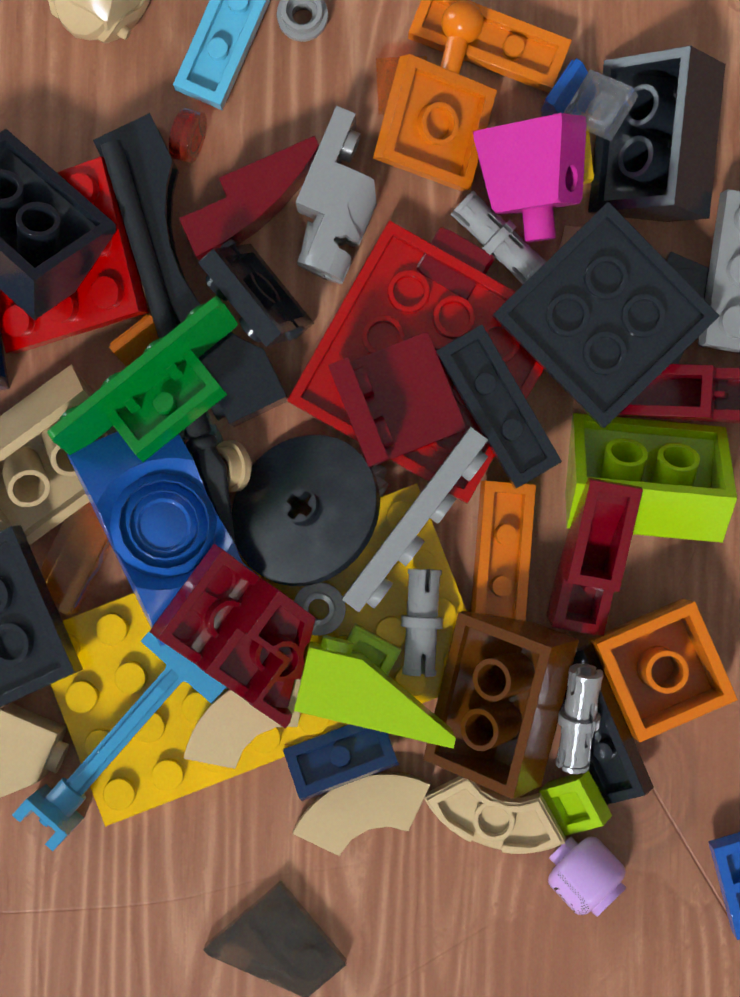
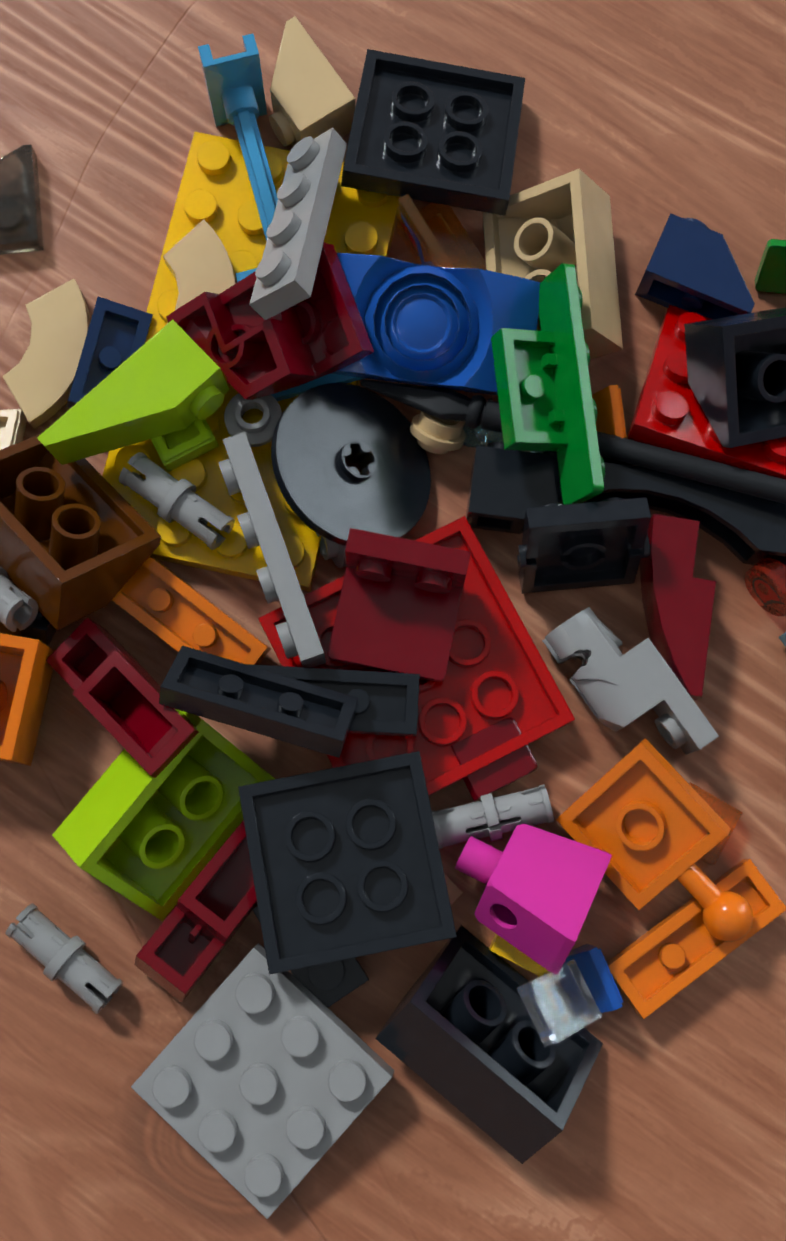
camera: 120 degrees right, 10 degrees down
none -> black plate [159,646,359,758]
none -> light grey plate [249,127,347,320]

